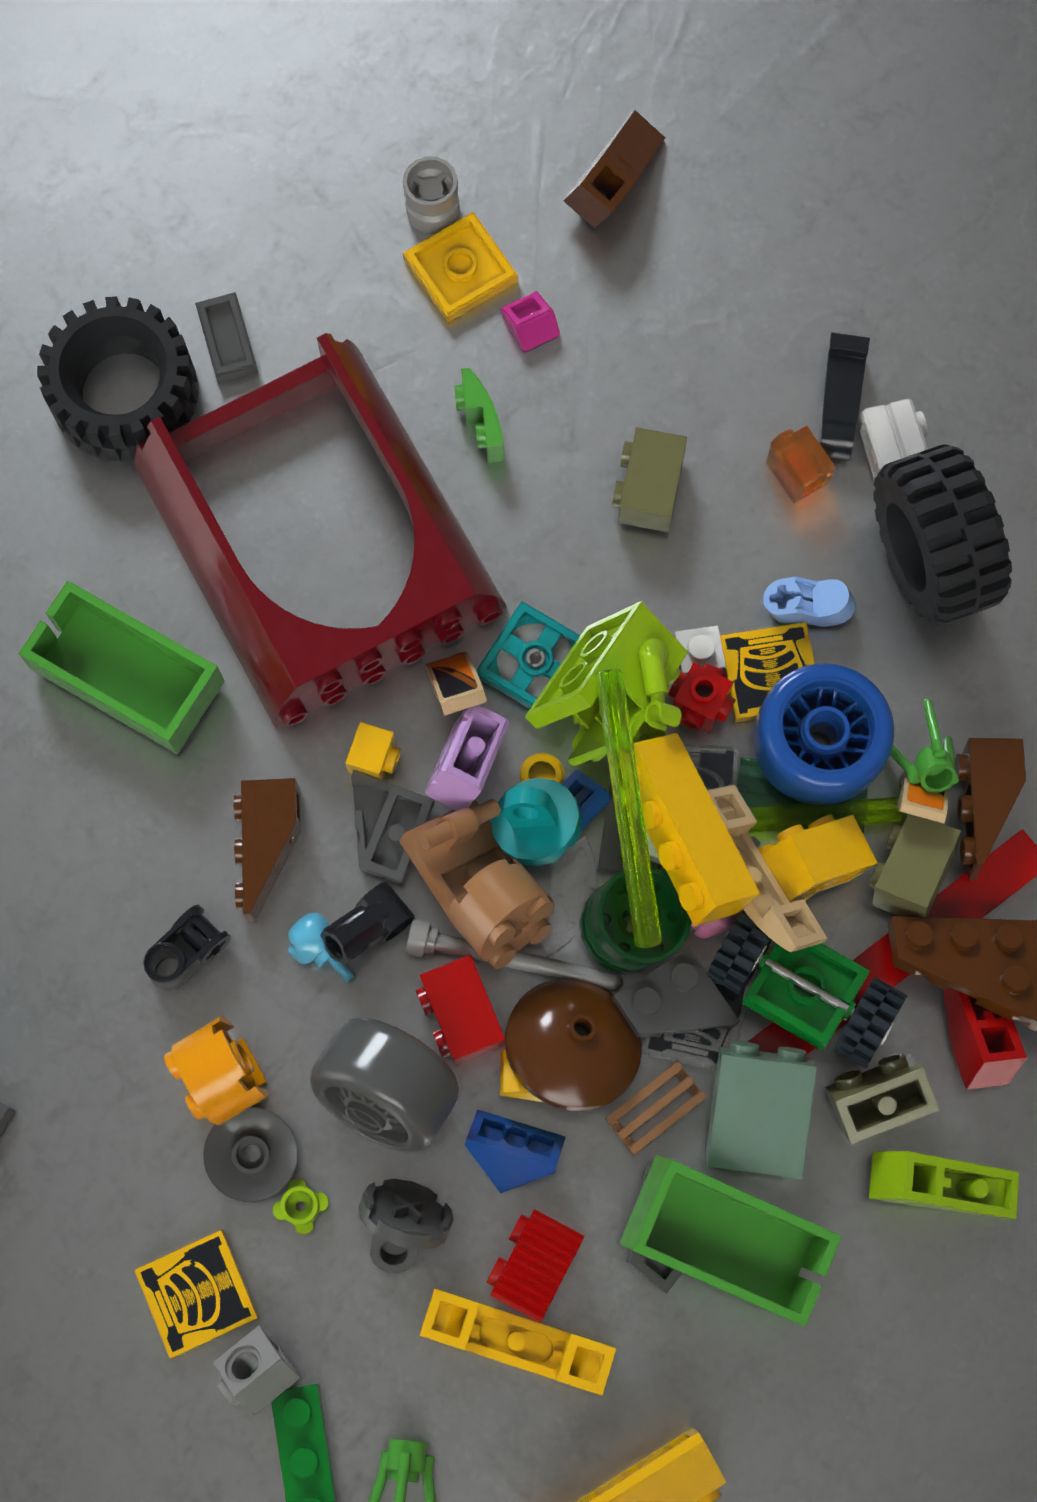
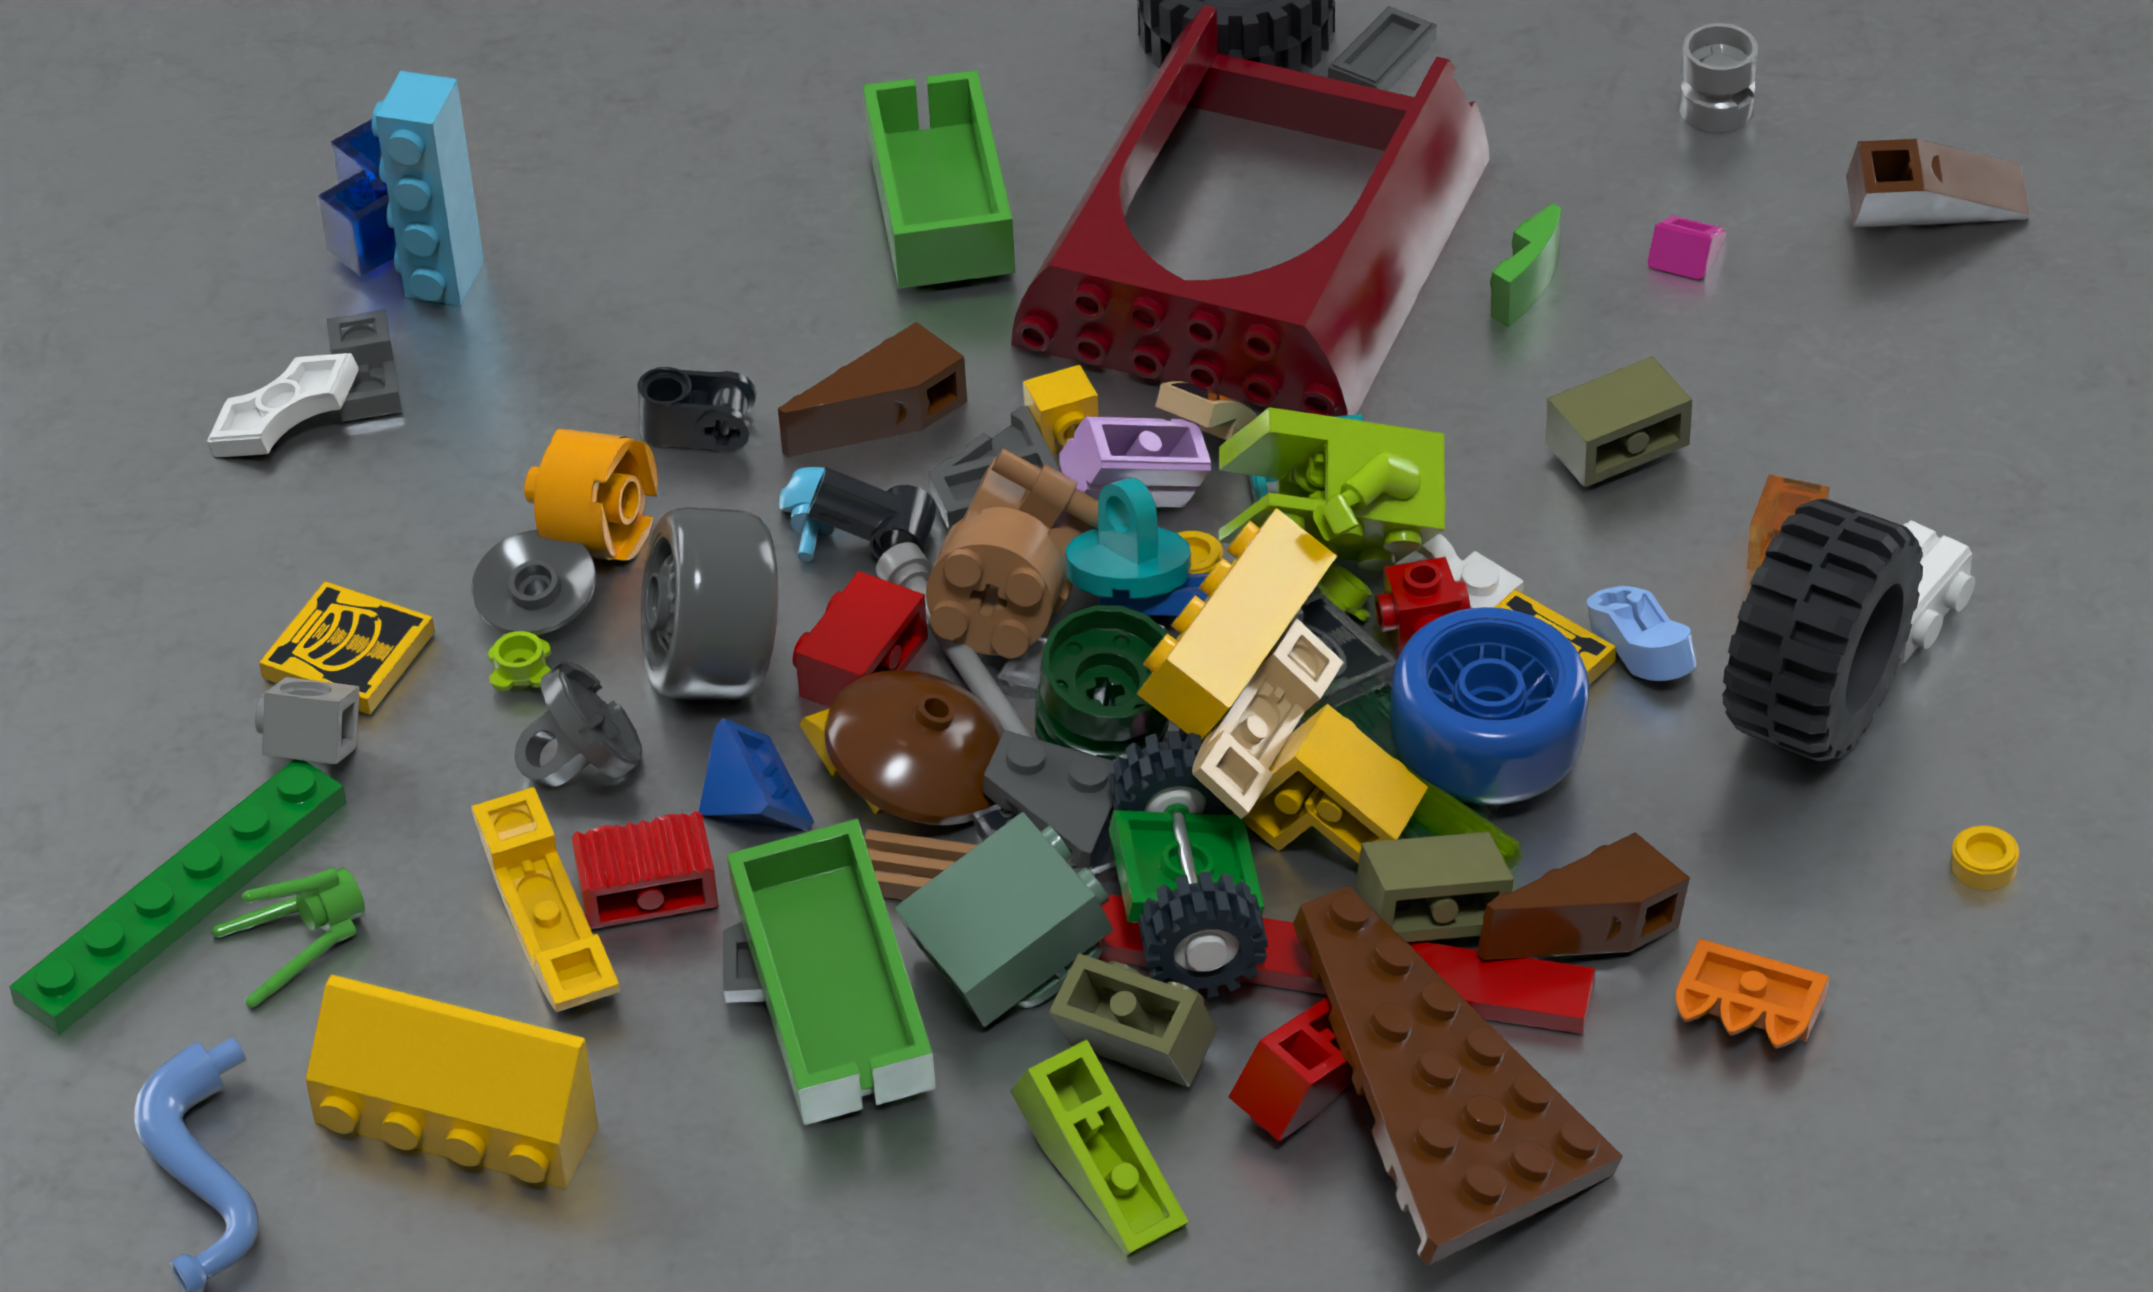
camera: 50 degrees right, 30 degrees down
yellow tile [403,212,518,323] -> none
clear neon green axle [596,669,662,948] -> none
black leg [817,332,870,460] -> none
bright green plant [890,699,959,793] -> none
tan slope [897,769,949,823] -> none

